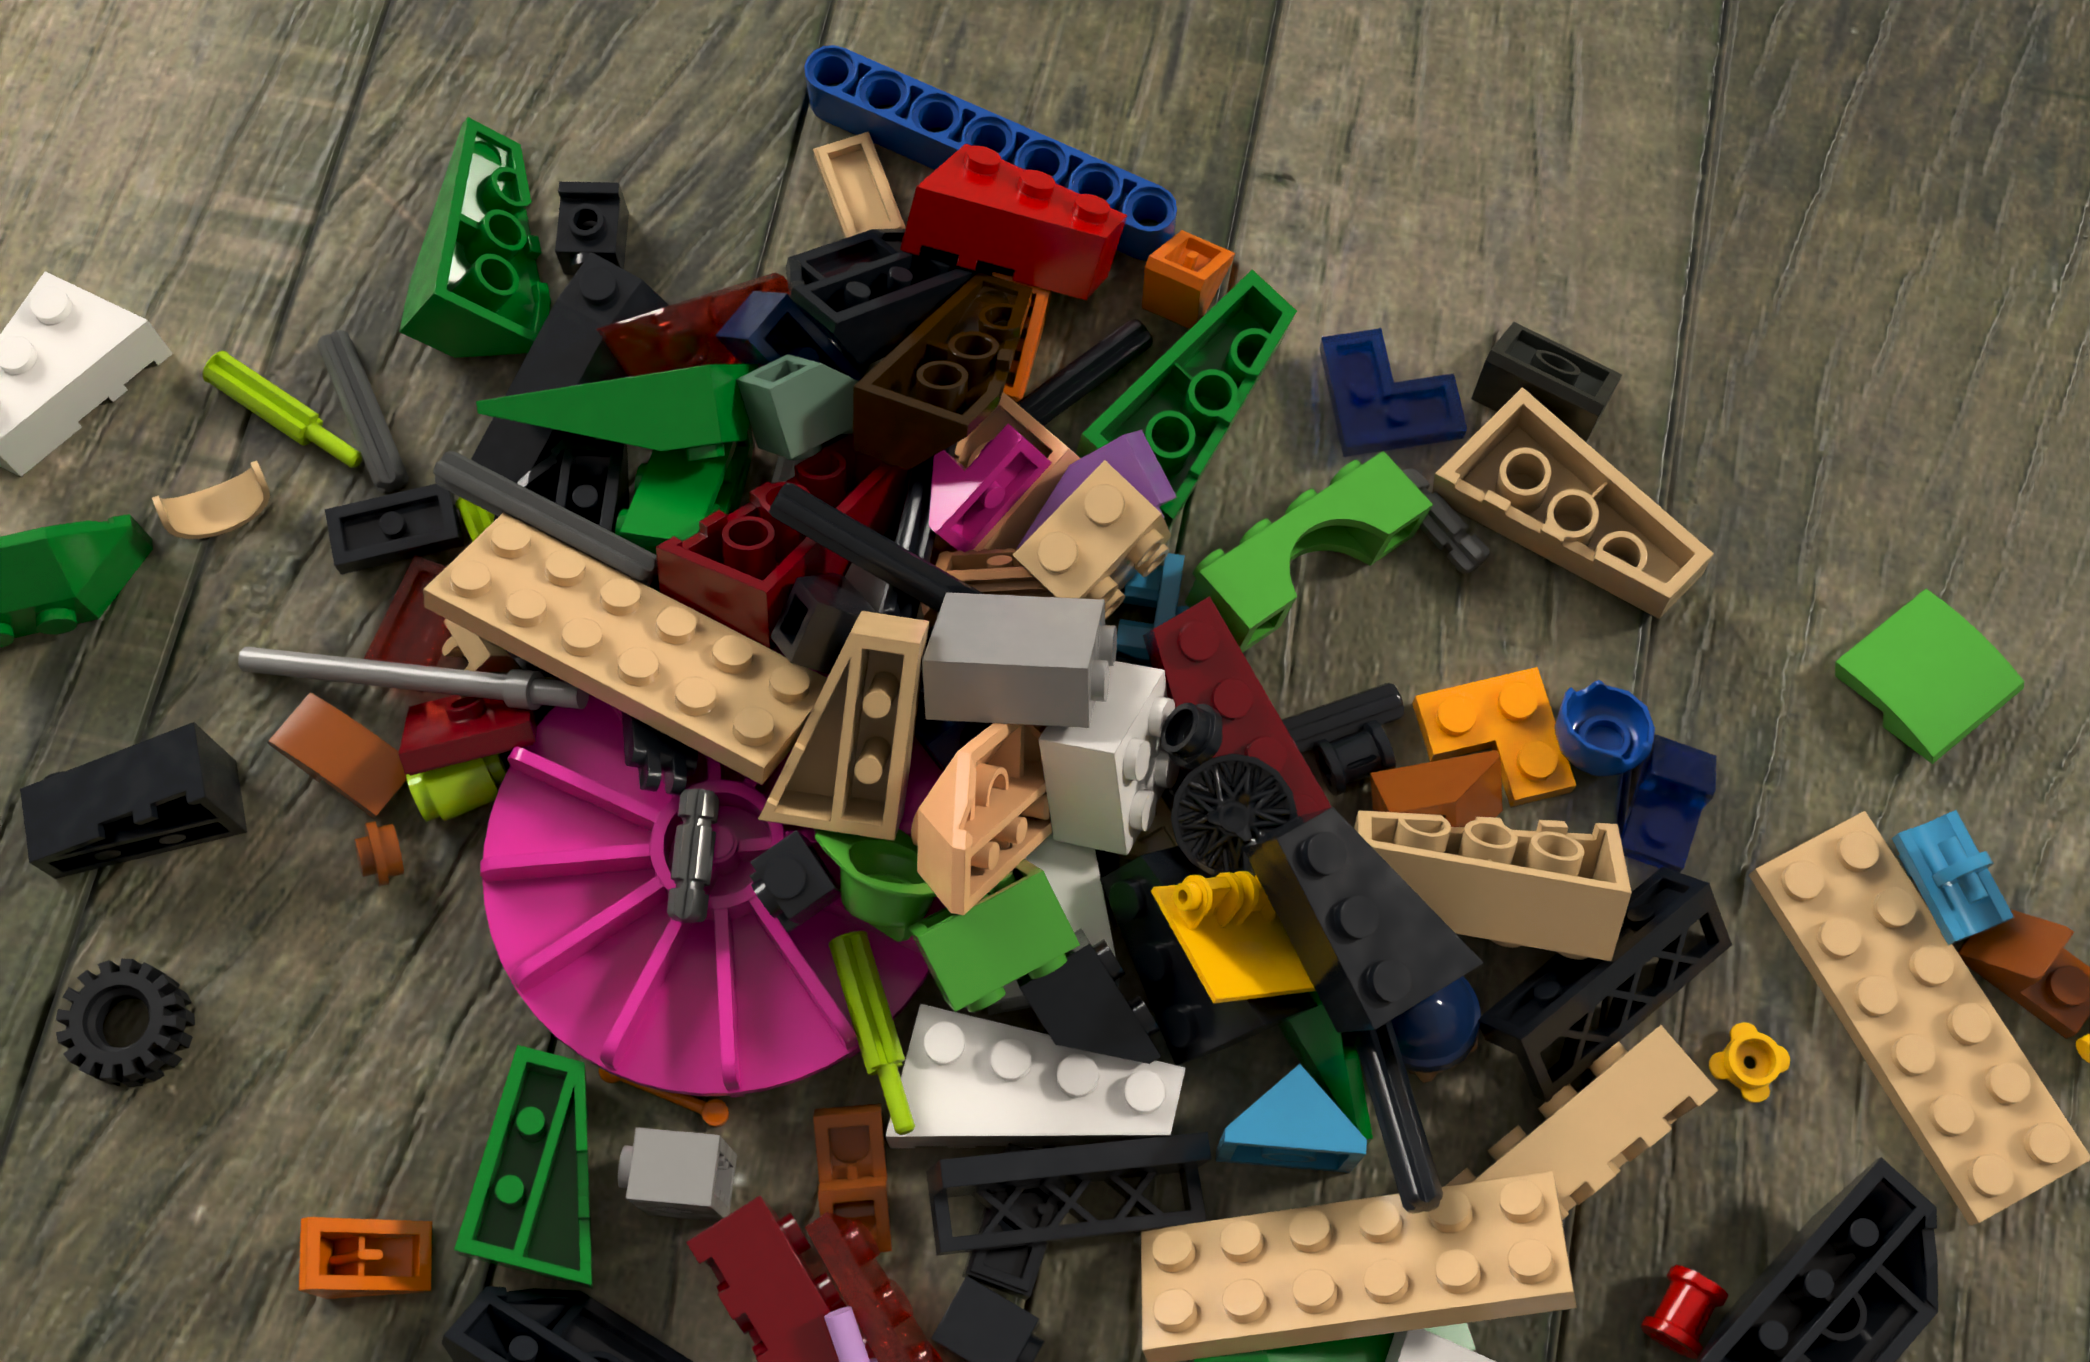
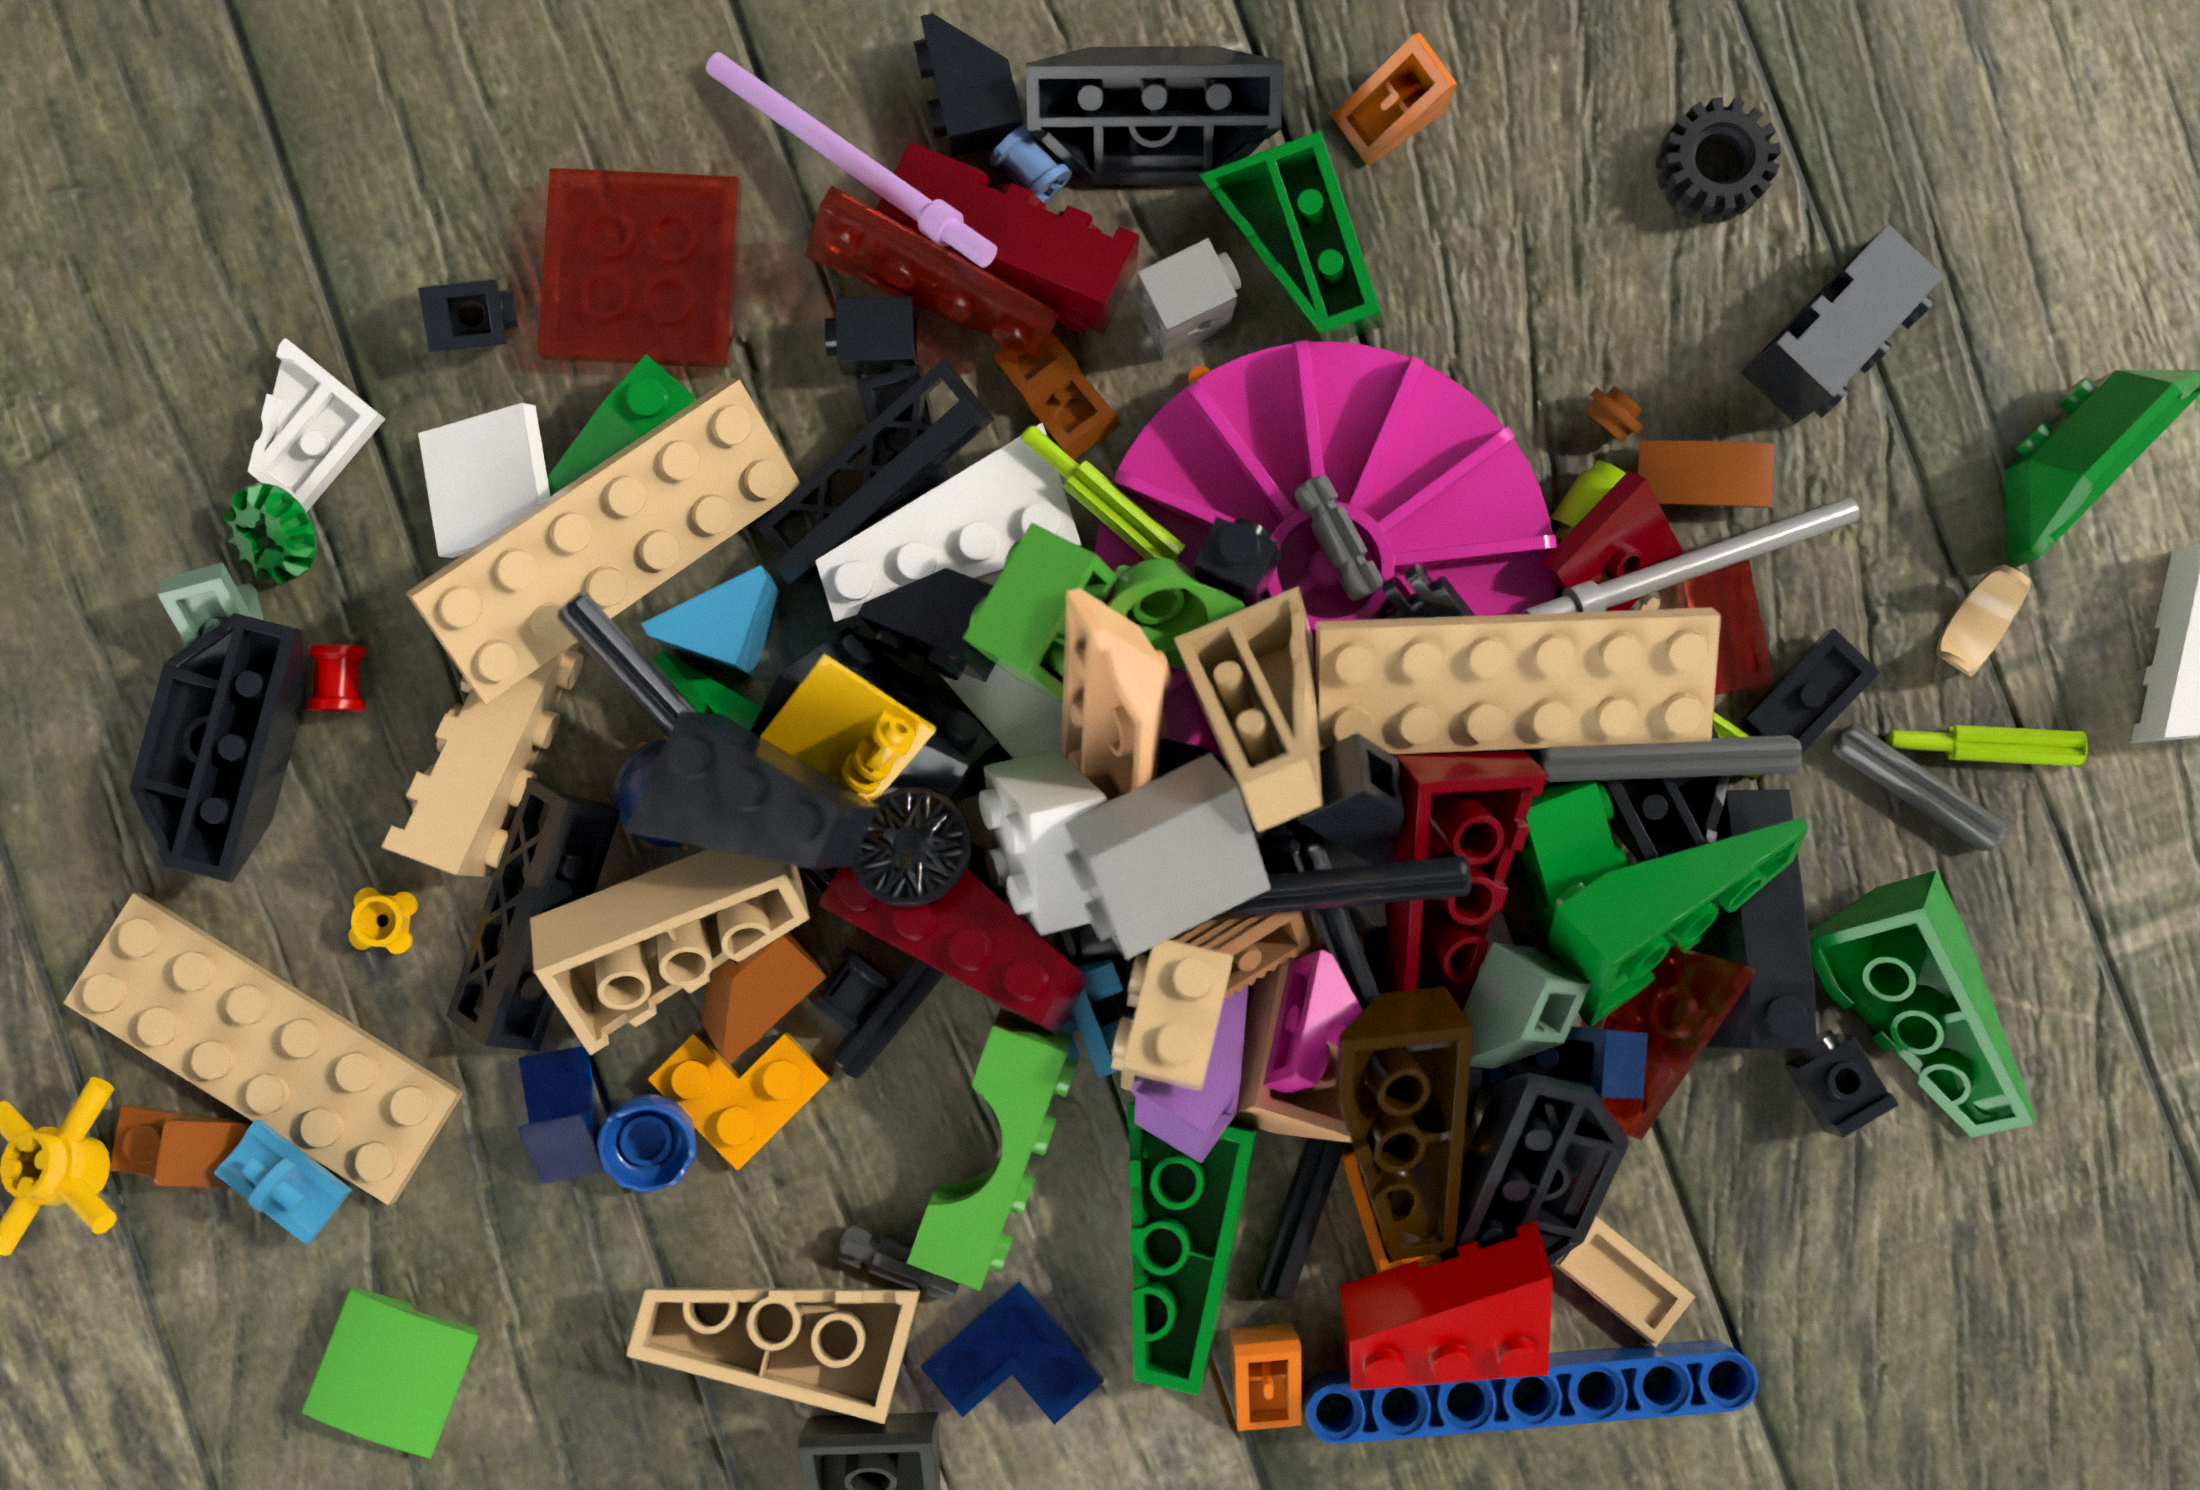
camera: 145 degrees right, 15 degrees up
black plate [1160,703,1223,769] -> none

